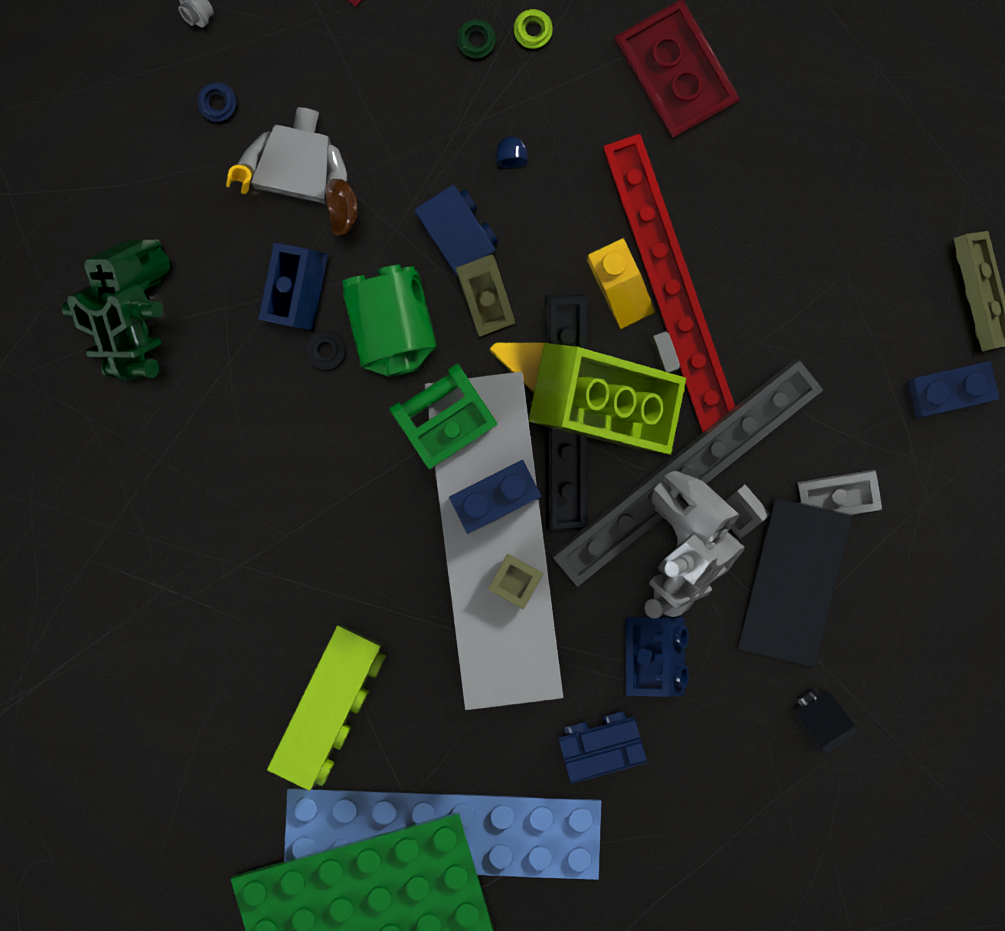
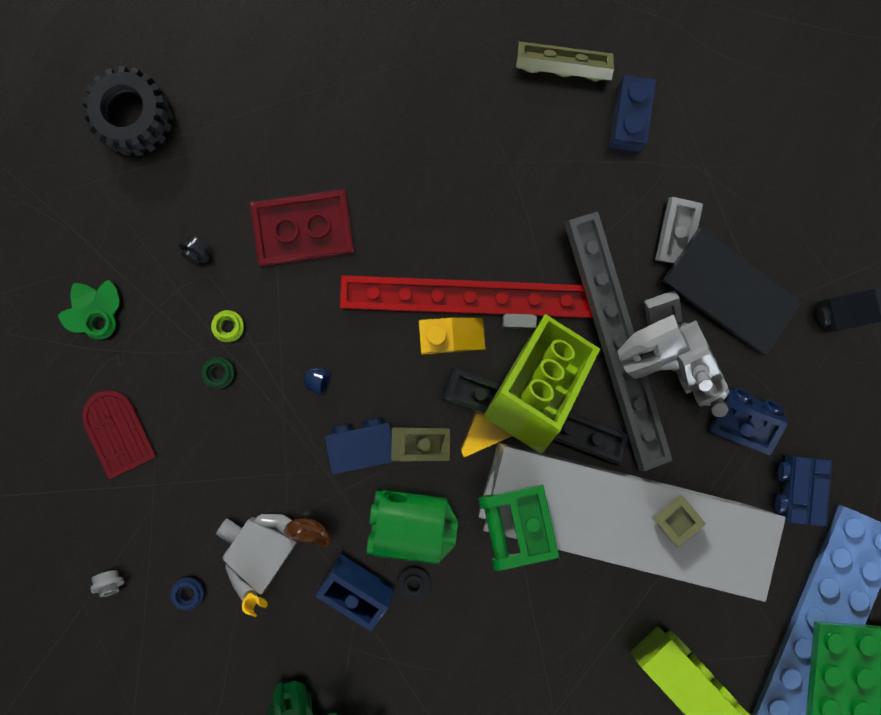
camera: 75 degrees left, 0 degrees up
dark blue brick [449,459,542,535] -> none

